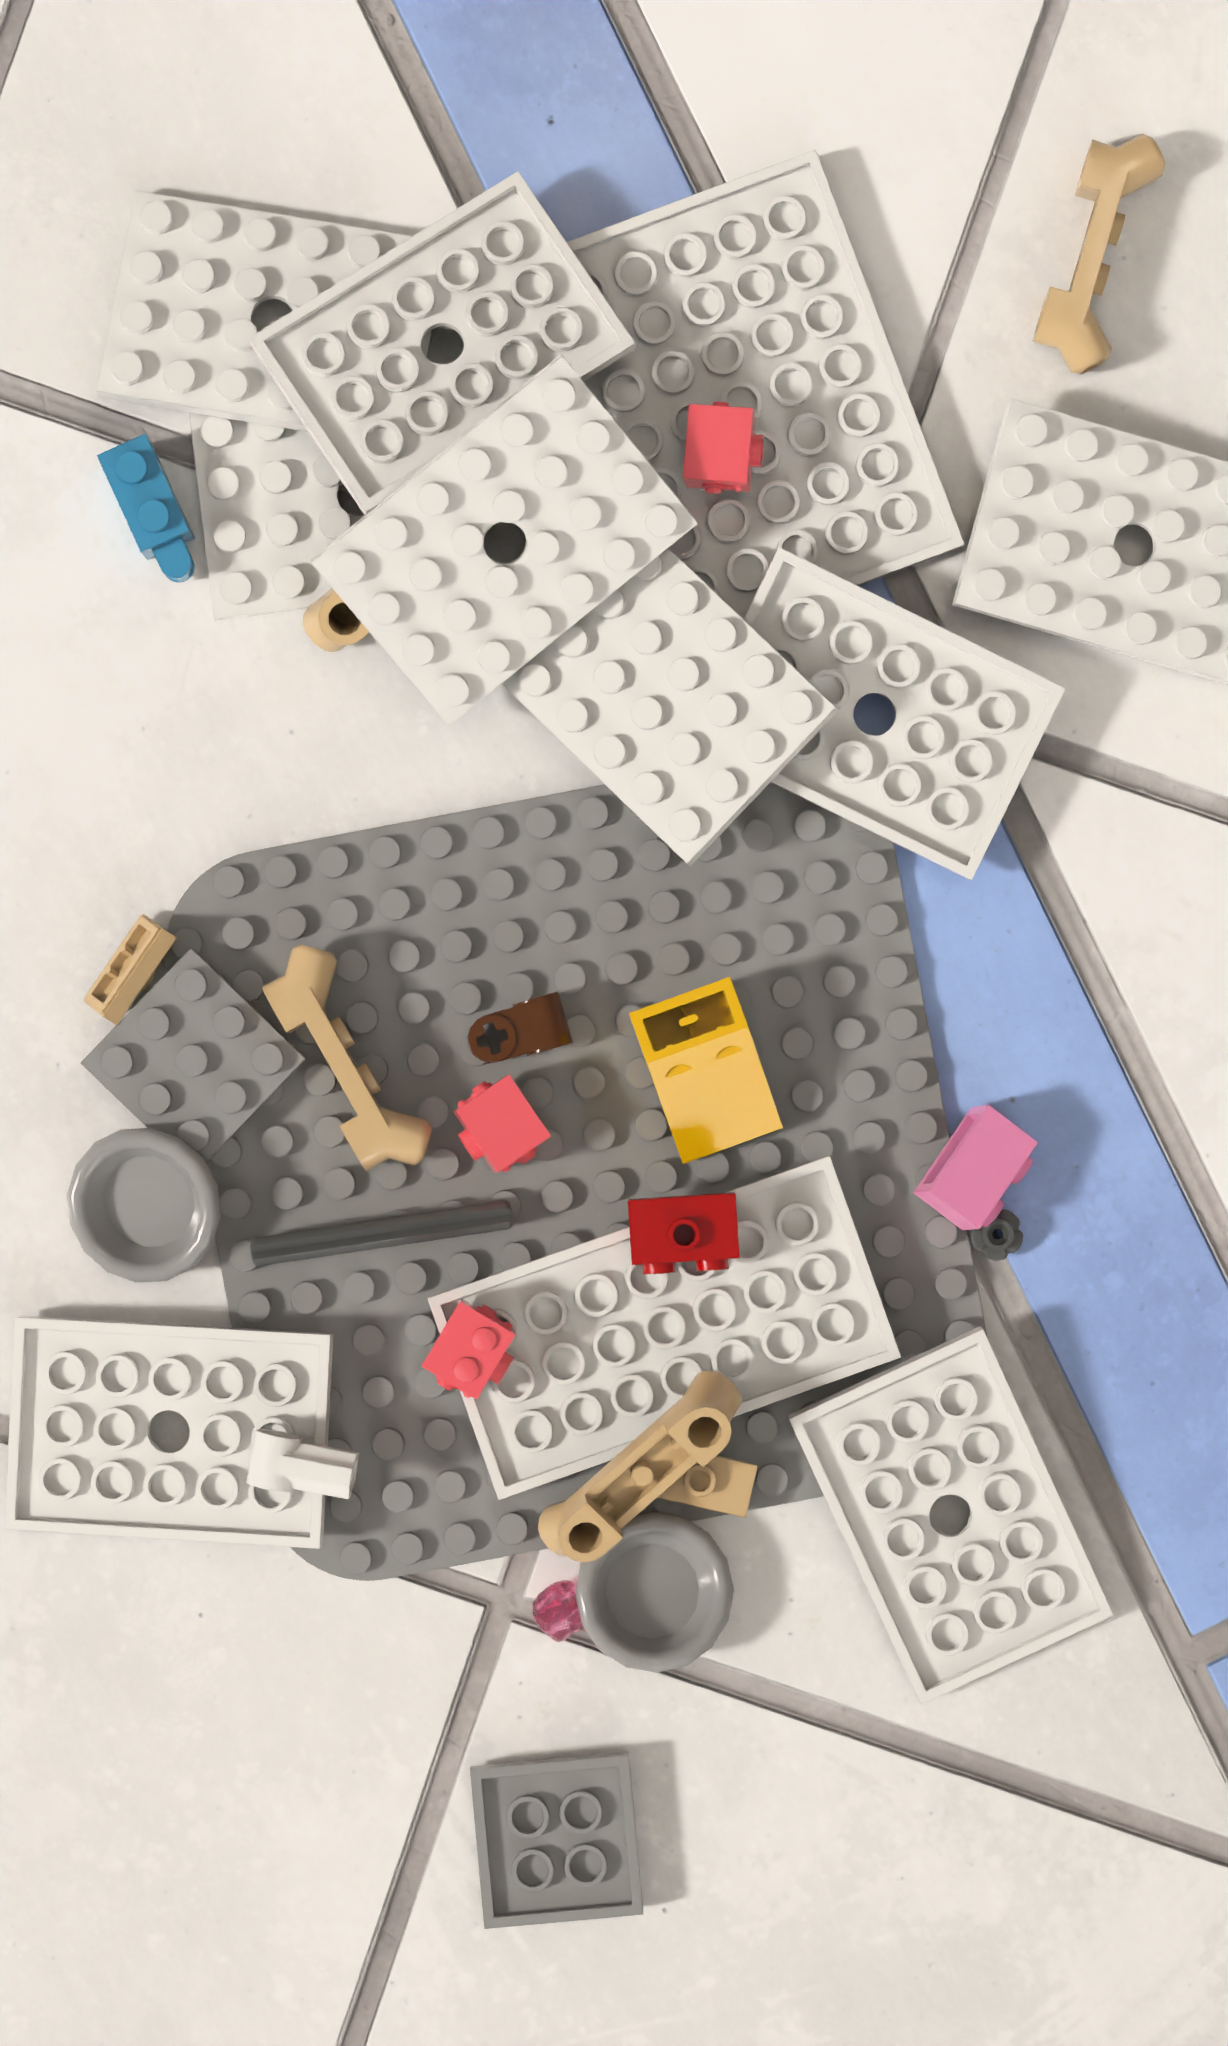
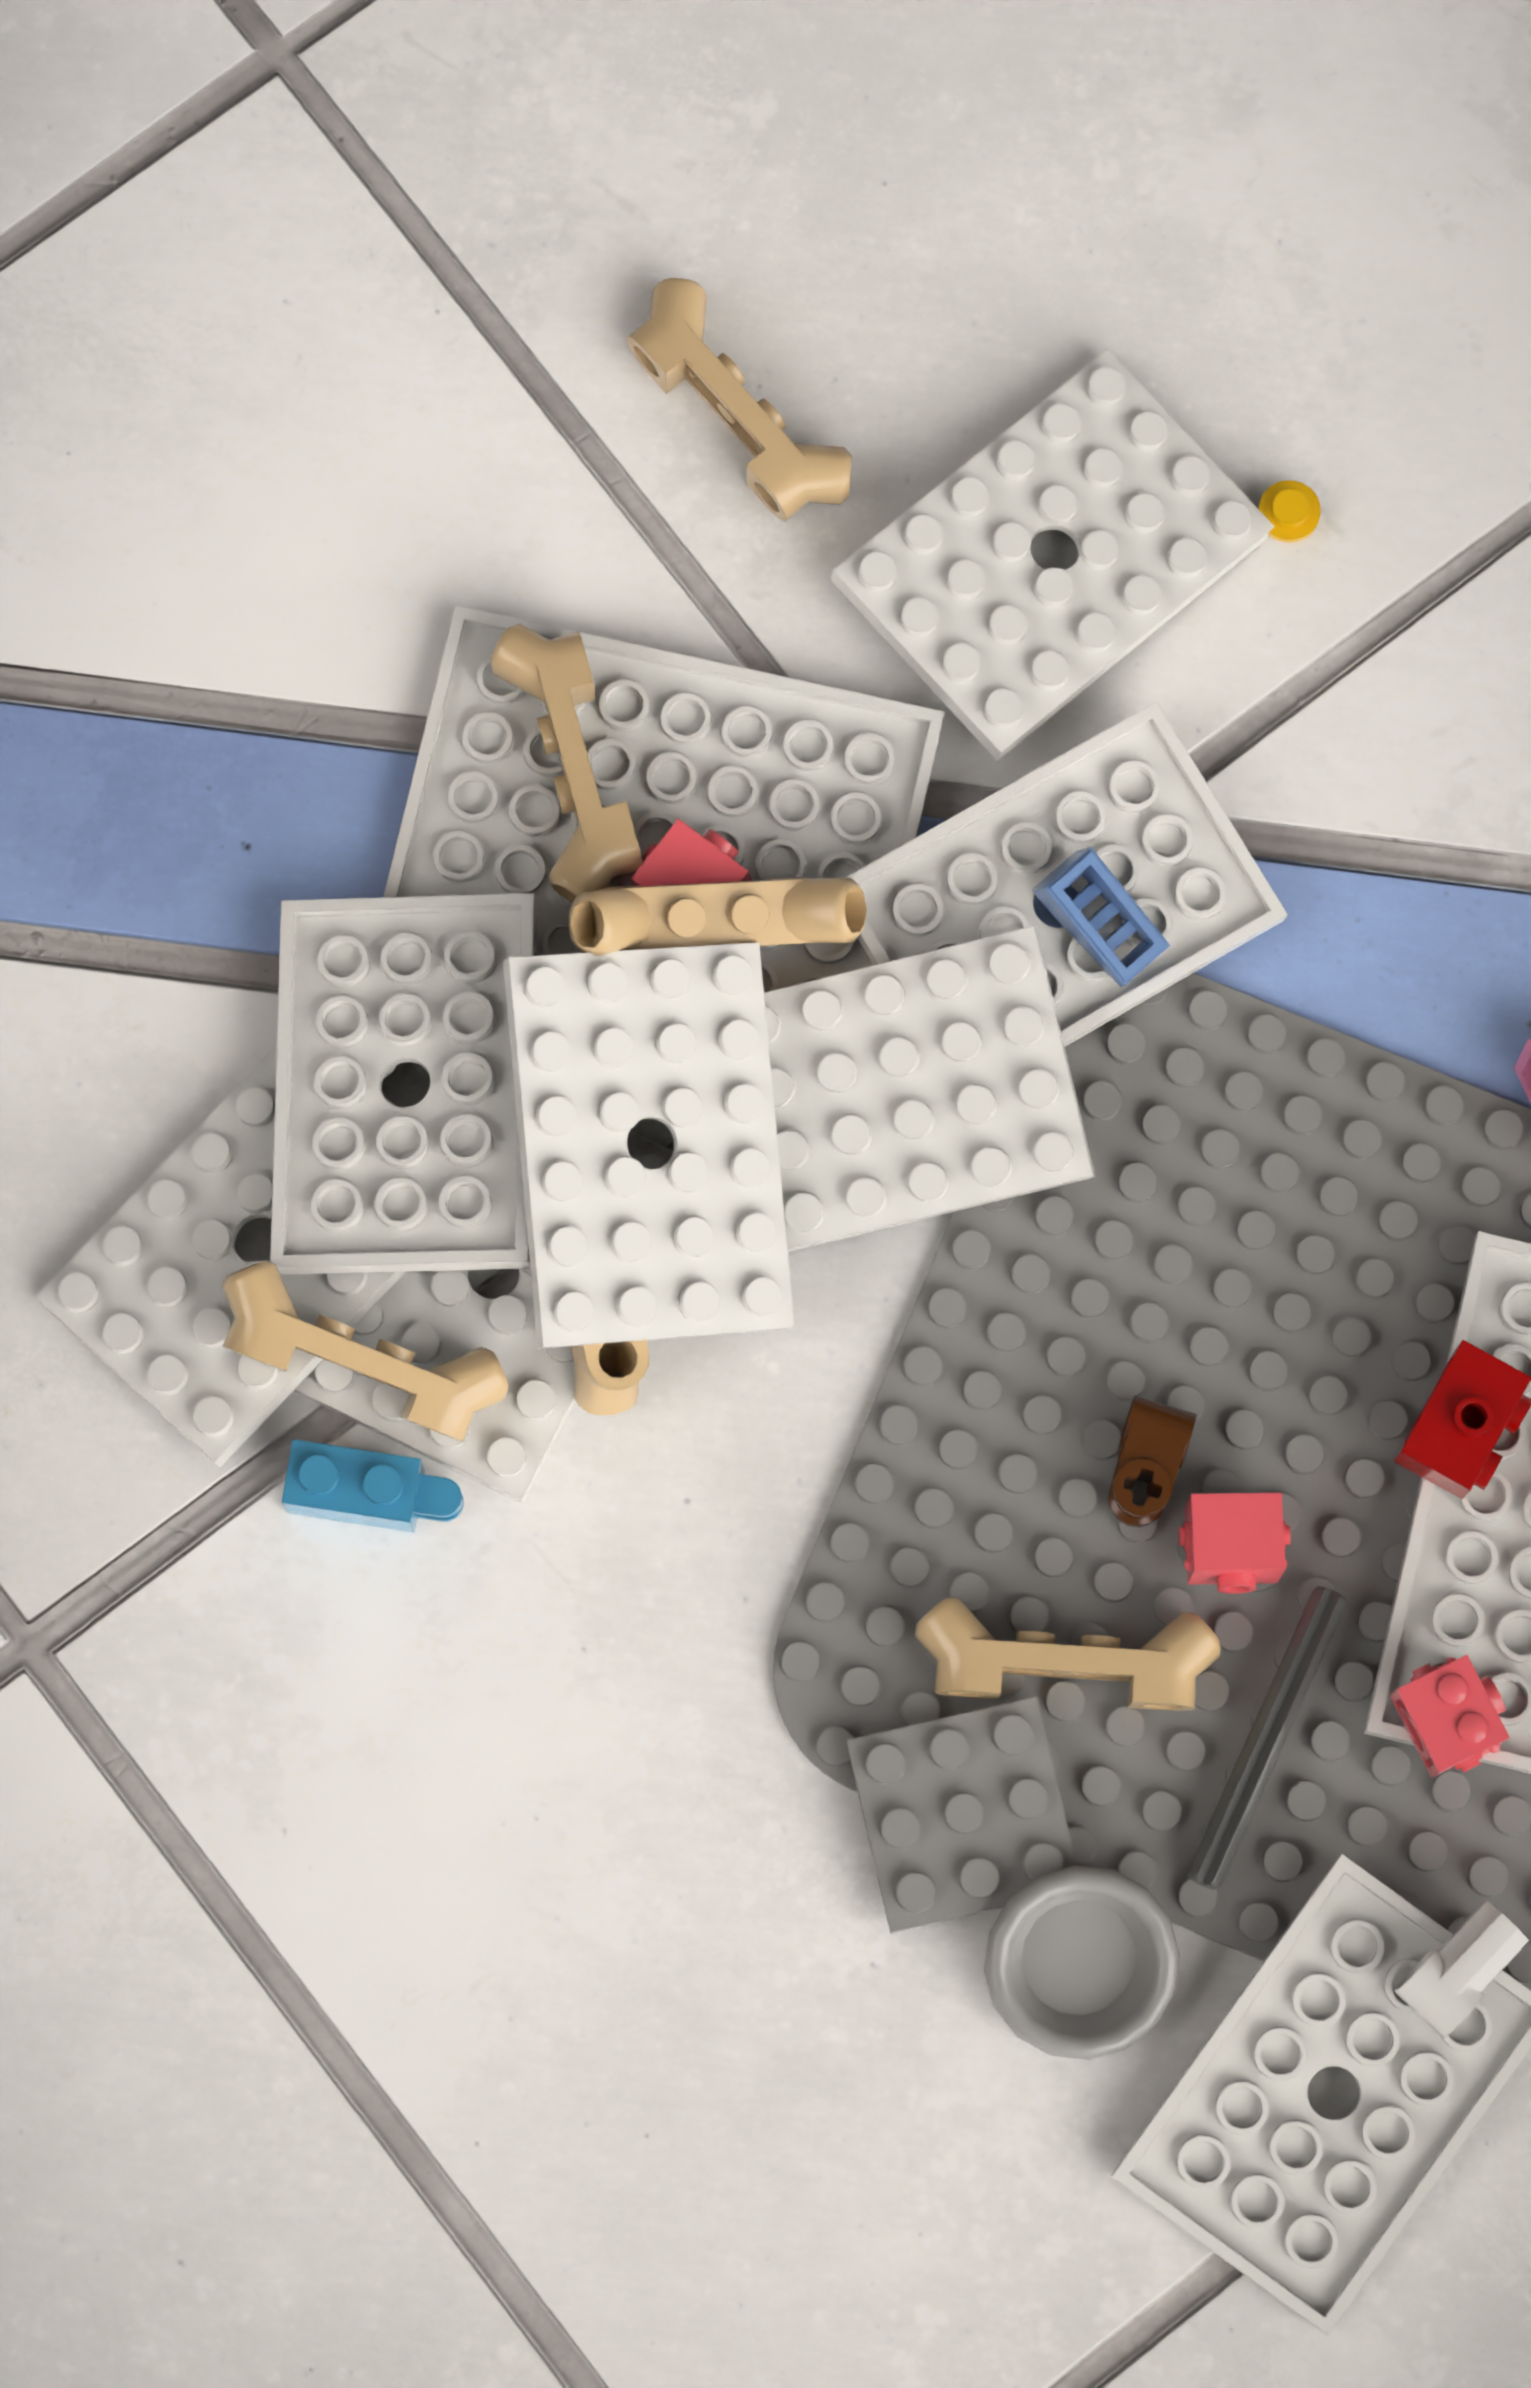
camera: 60 degrees left, 10 degrees down
tan plate [84,914,177,1025] -> none
yellow slope [629,977,783,1164] -> none
none -> tan plate [222,1260,508,1442]
none -> tan plate [491,624,643,903]
none -> tan plate [568,877,867,956]
none -> medium blue slope [1032,847,1170,987]

